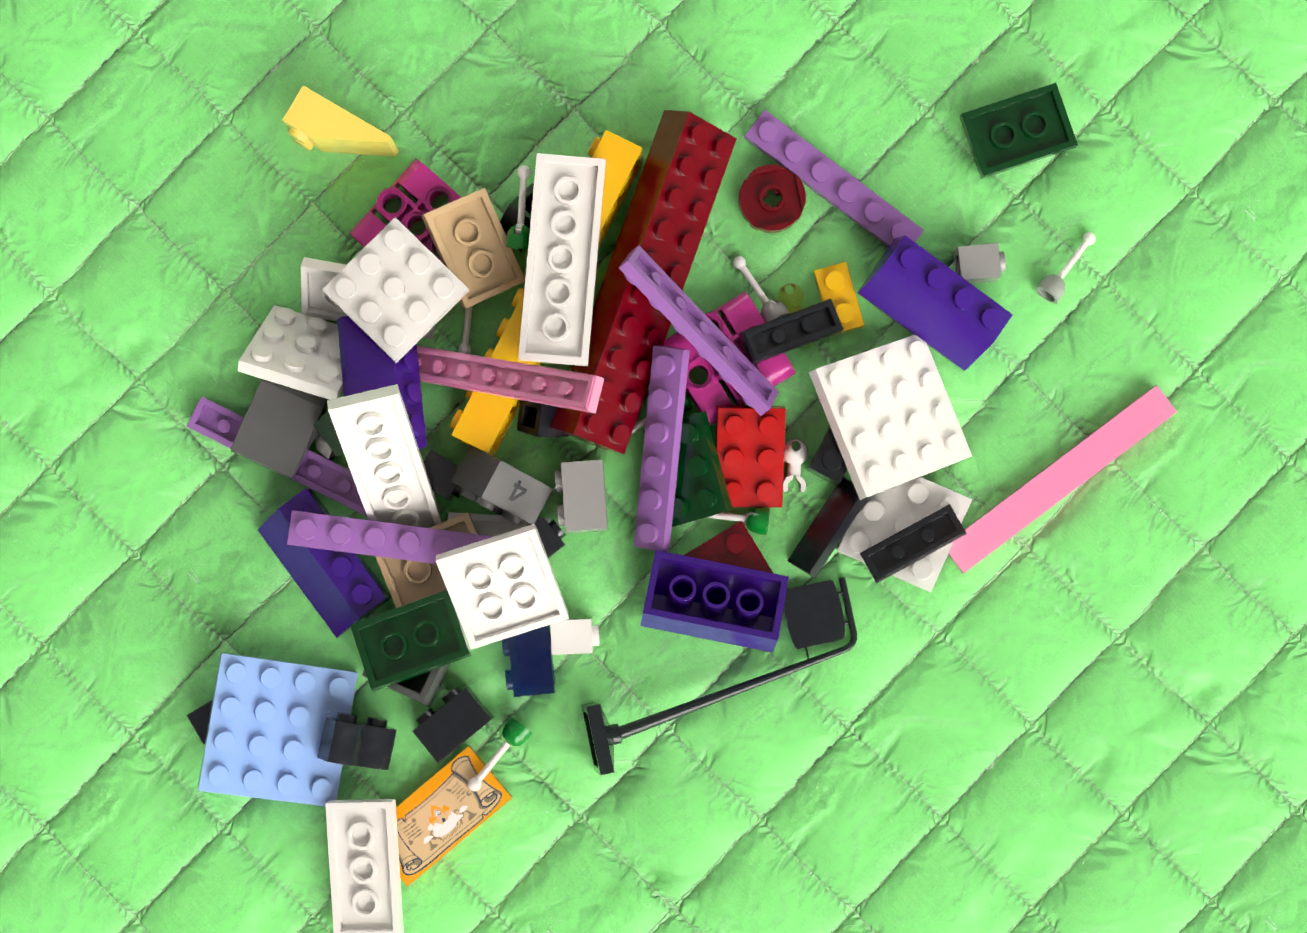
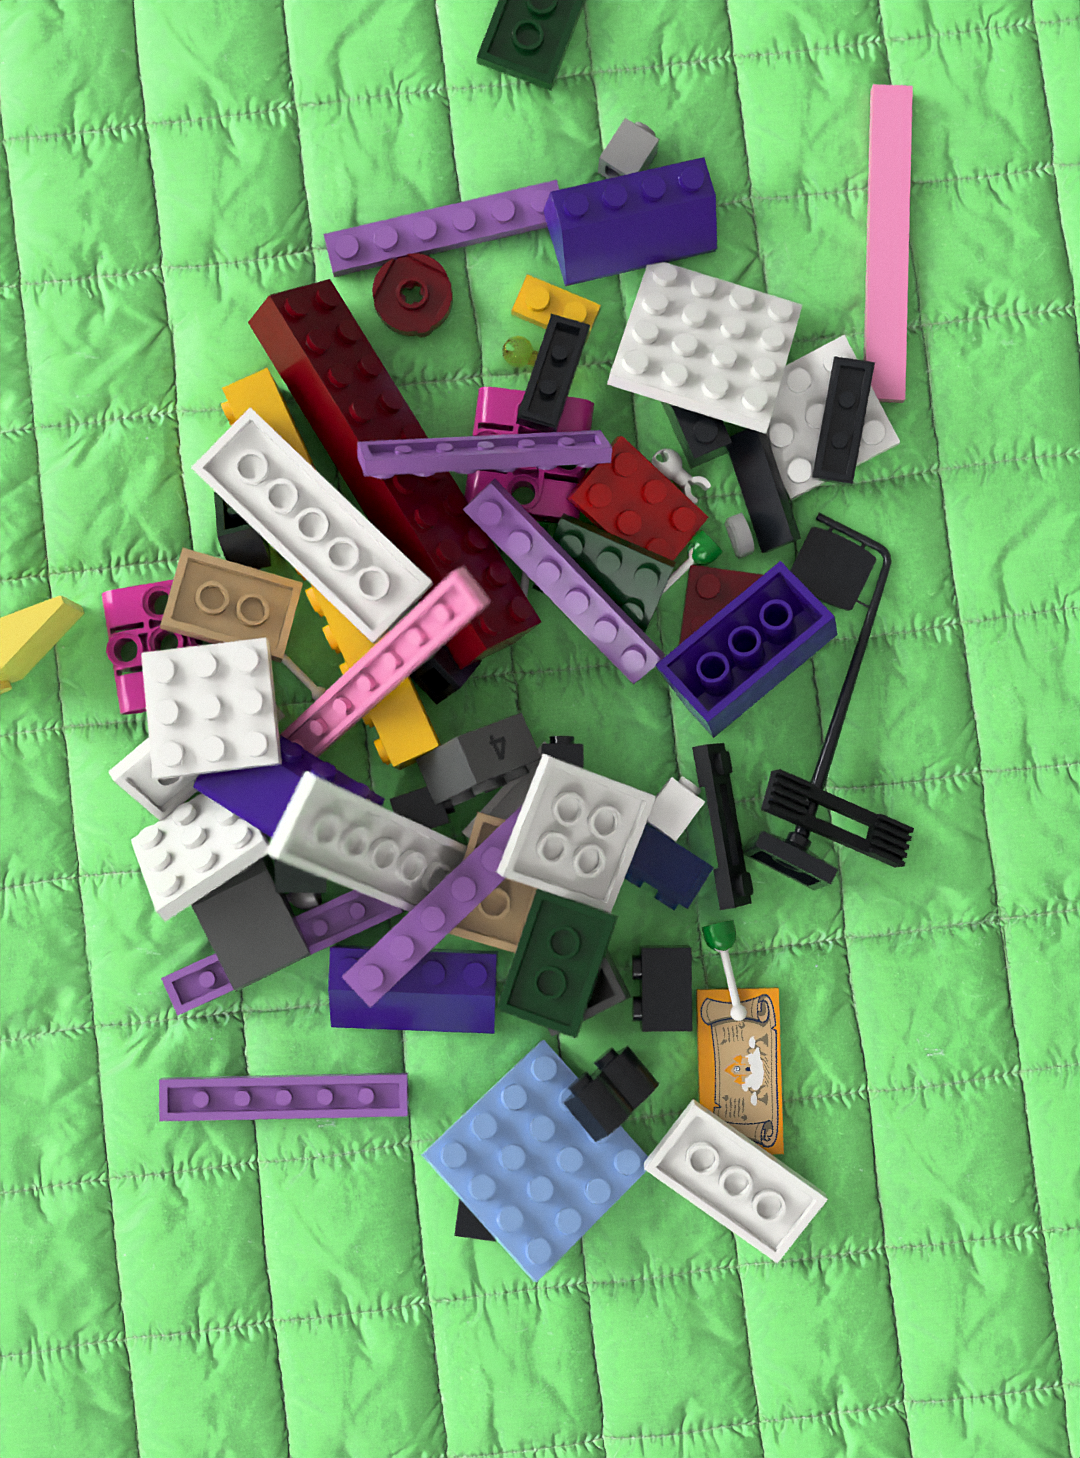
camera: 50 degrees left, 0 degrees up
hinge [506,165,531,249] -> none
light grey brick [555,460,608,533] -> none
hinge [733,256,790,323] -> none
hinge [1035,232,1096,304] -> none
none -> medium lavender plate [159,1072,409,1121]
none -> black container [692,743,753,910]
none -> light grey tile [724,513,754,559]
none -> black container [761,769,914,867]

